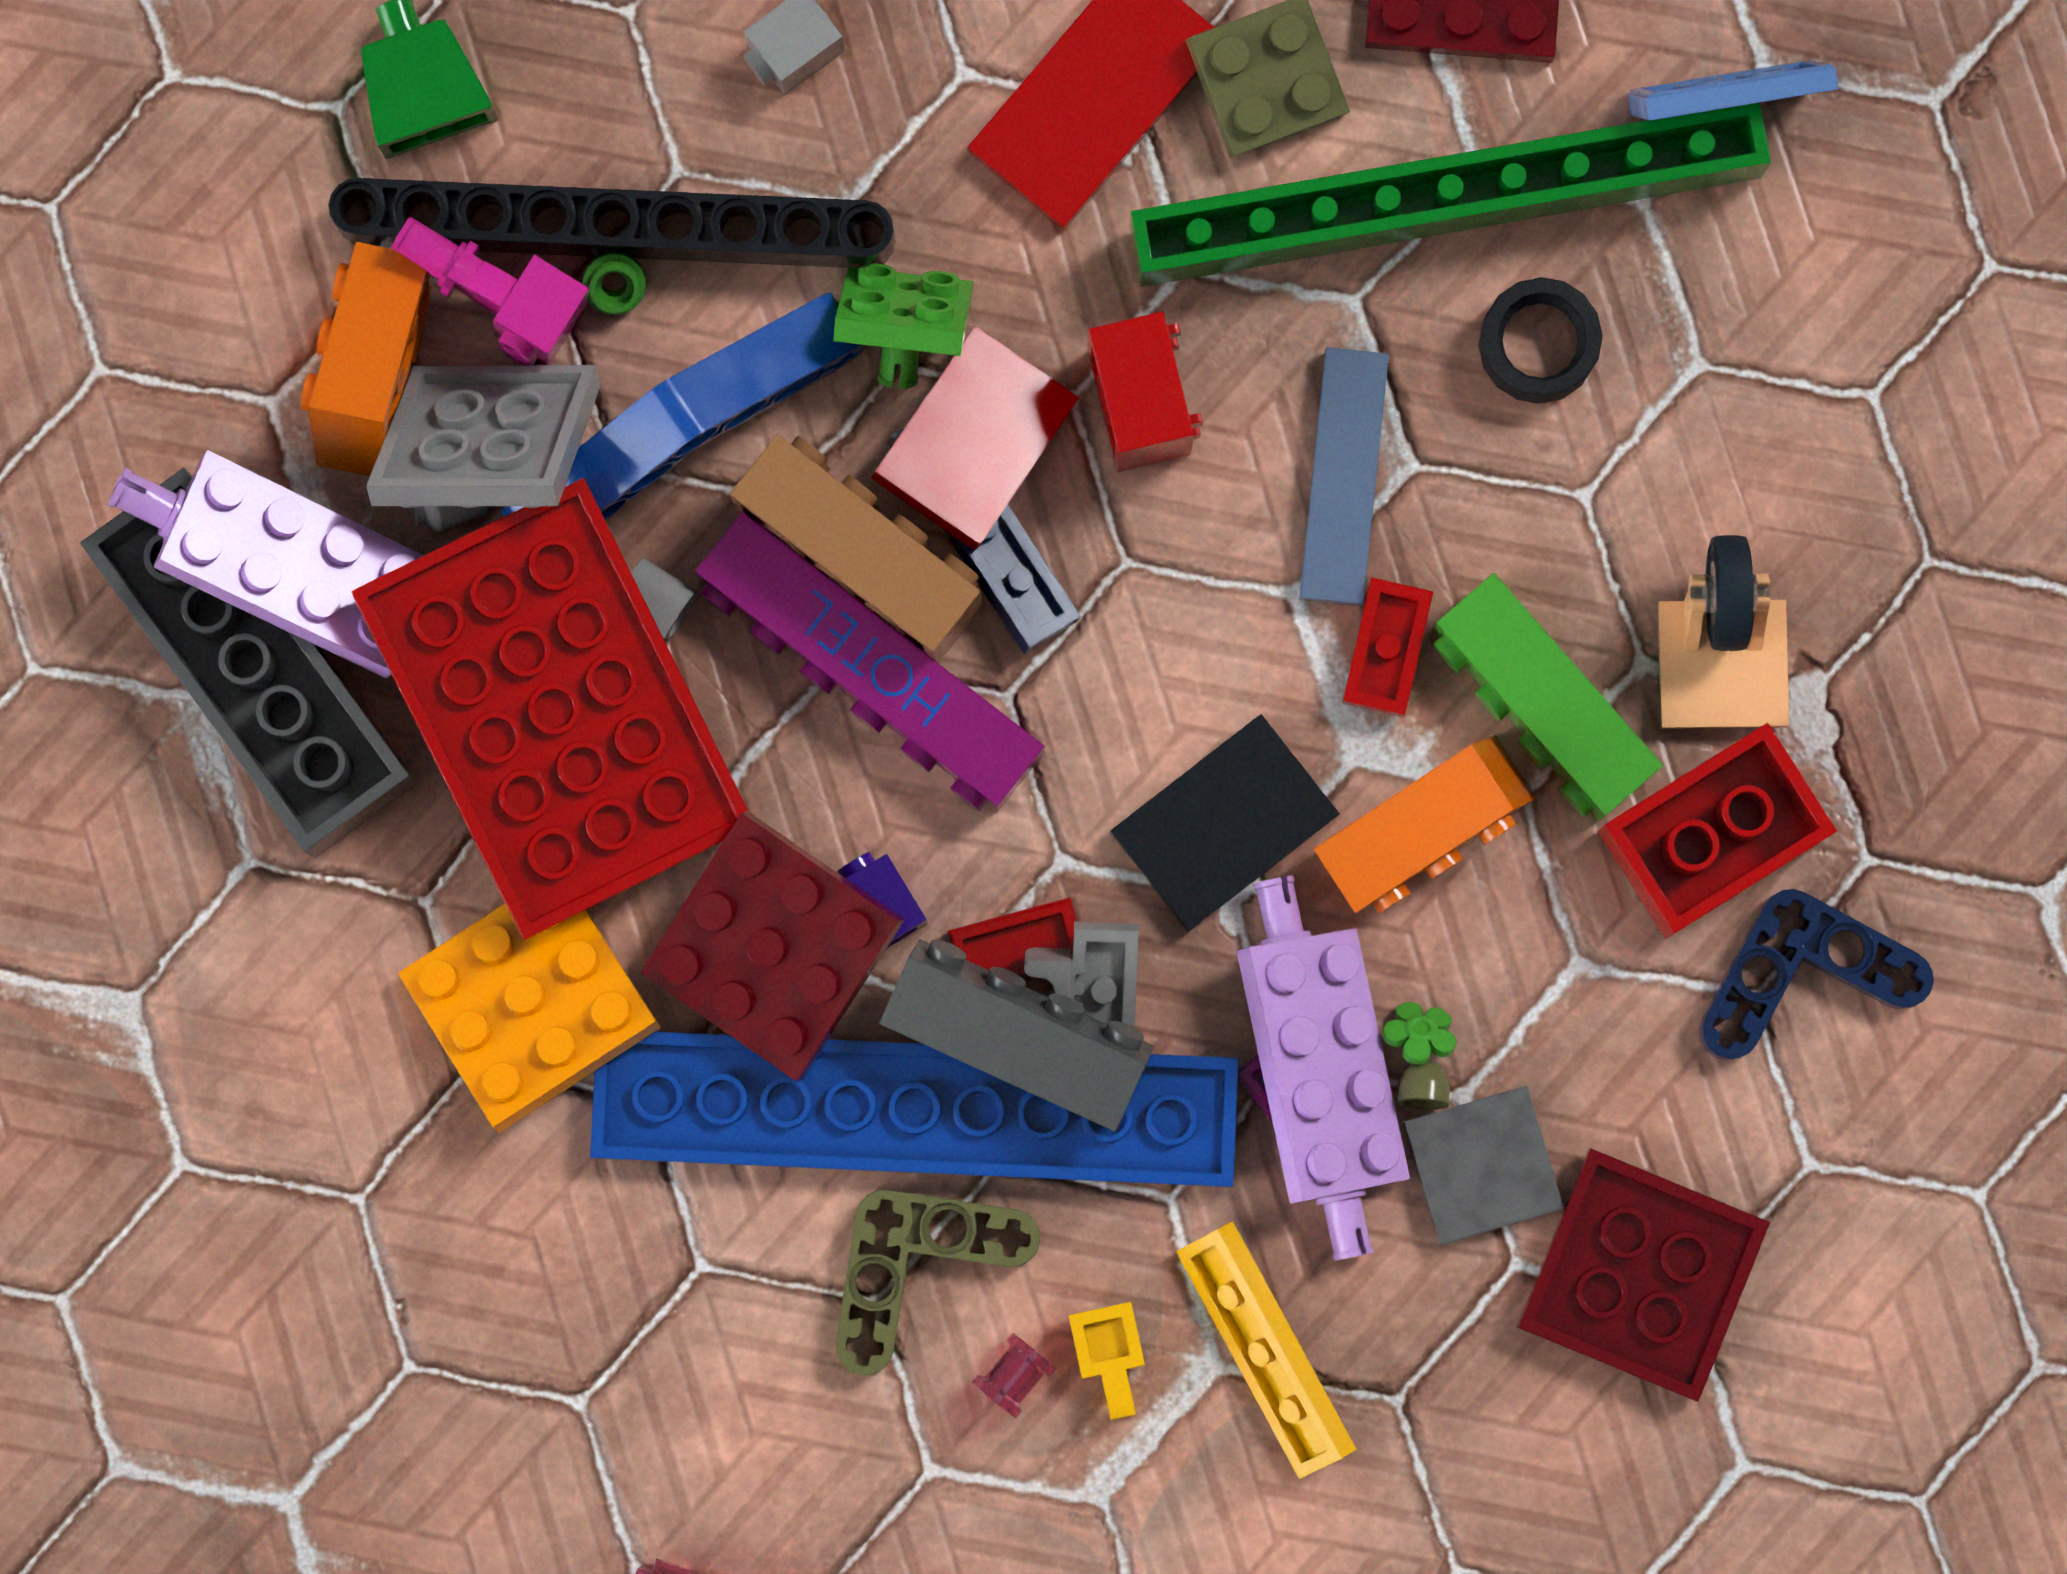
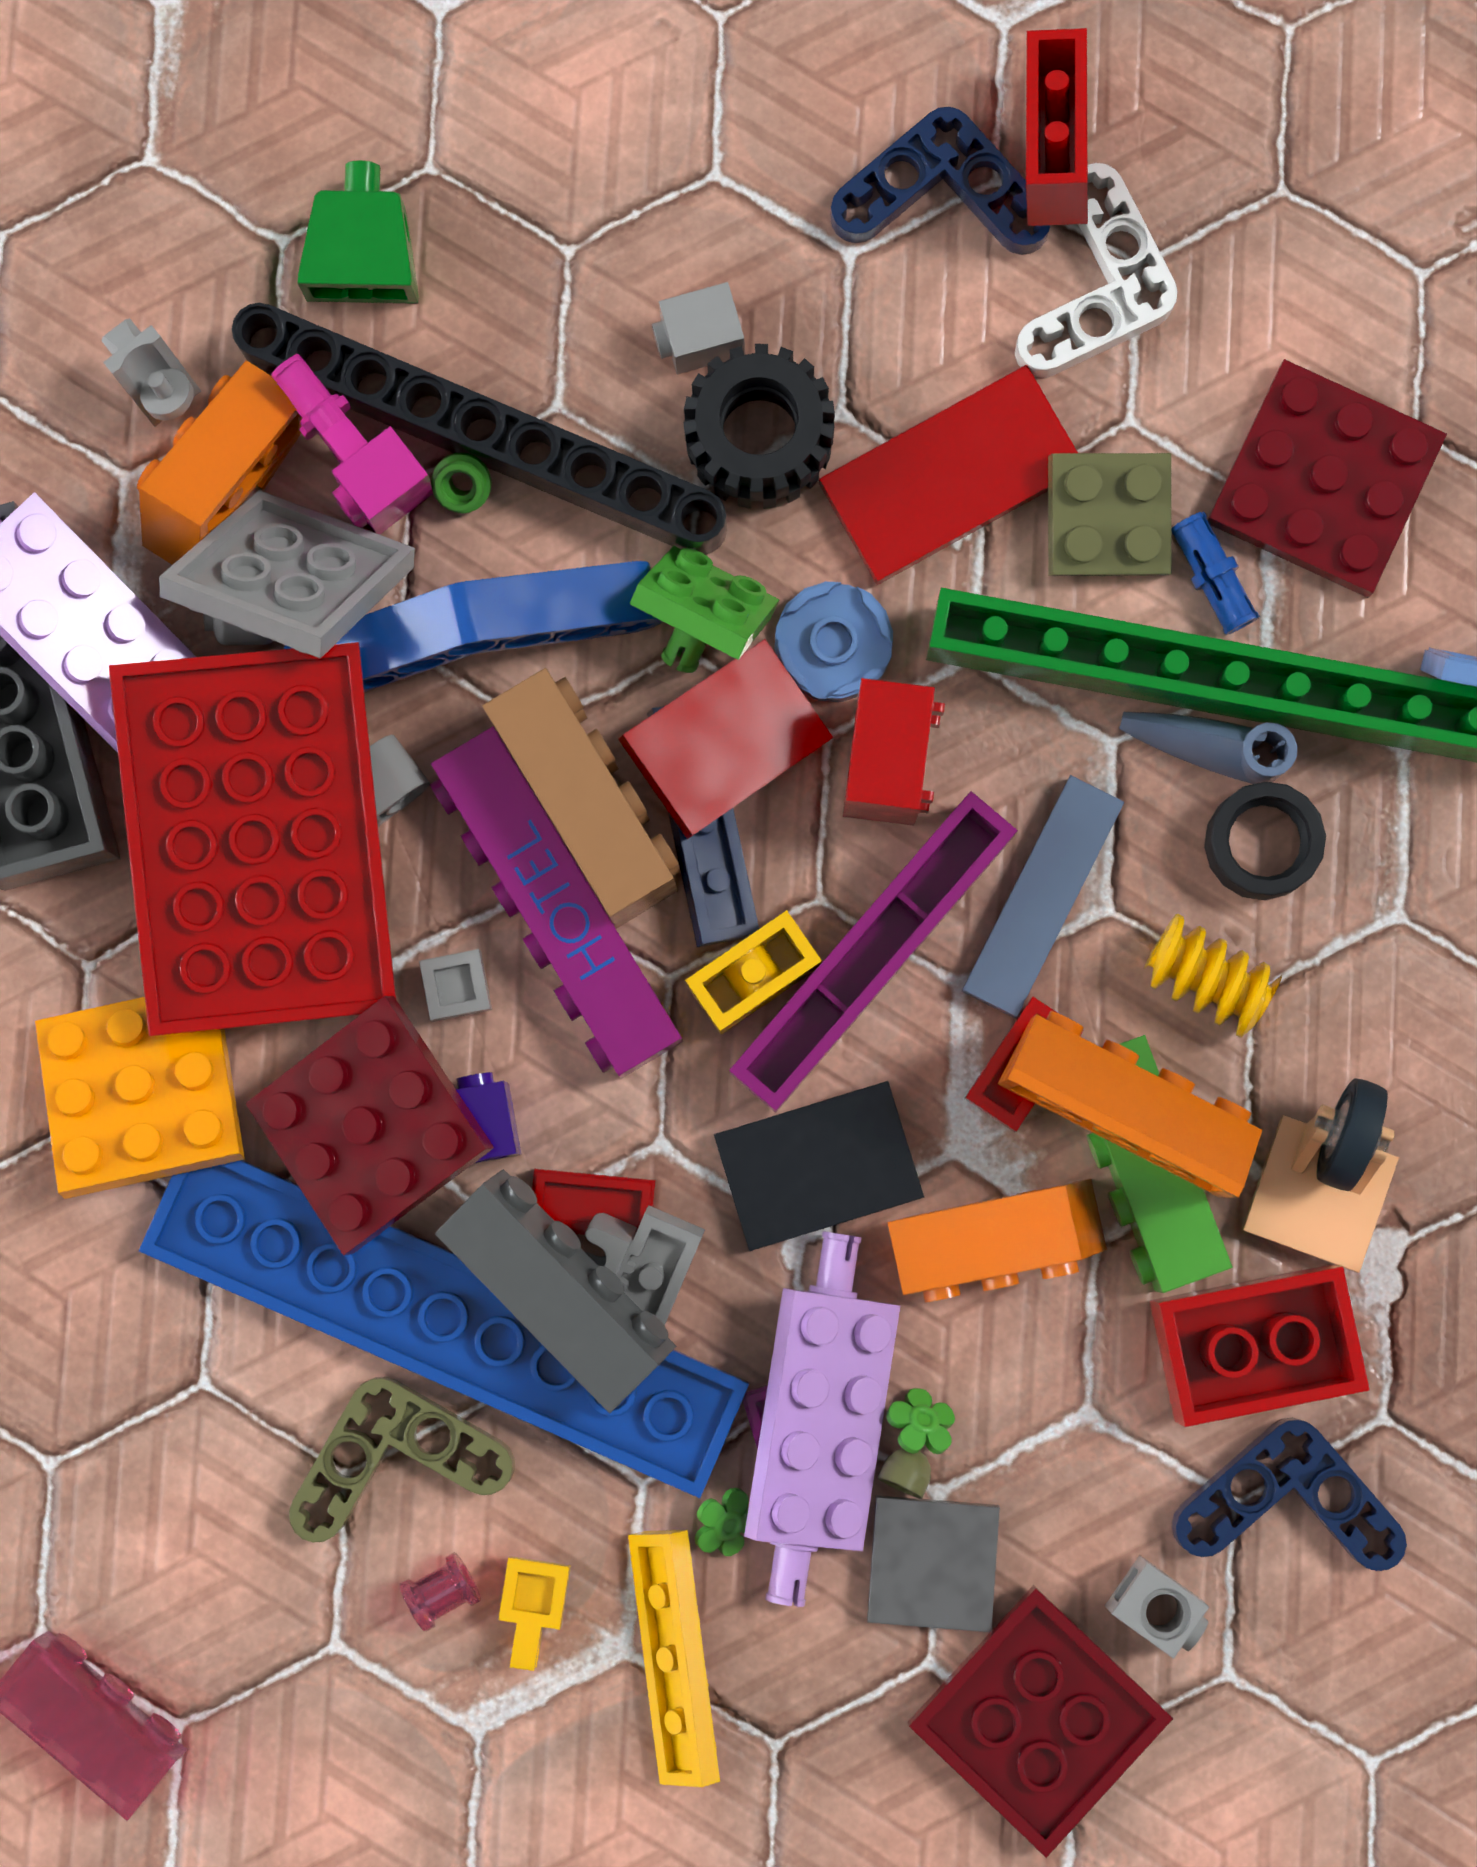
camera: 25 degrees right, 0 degrees up
none -> light grey hips [101,318,201,427]
none -> light grey plate [419,949,492,1022]
none -> black tyre [683,343,835,509]
none -> yellow brick [685,910,822,1035]
none -> bright green plant [694,1488,749,1556]
none -> magenta brick [729,791,1018,1113]
none -> medium blue tile [774,581,893,702]
none -> orange slope [998,1011,1262,1198]
none -> light grey brick [1105,1555,1209,1659]
none -> sand blue piece [1119,712,1298,784]
none -> yellow piece [1144,914,1282,1038]
none -> blue pin [1171,511,1260,635]

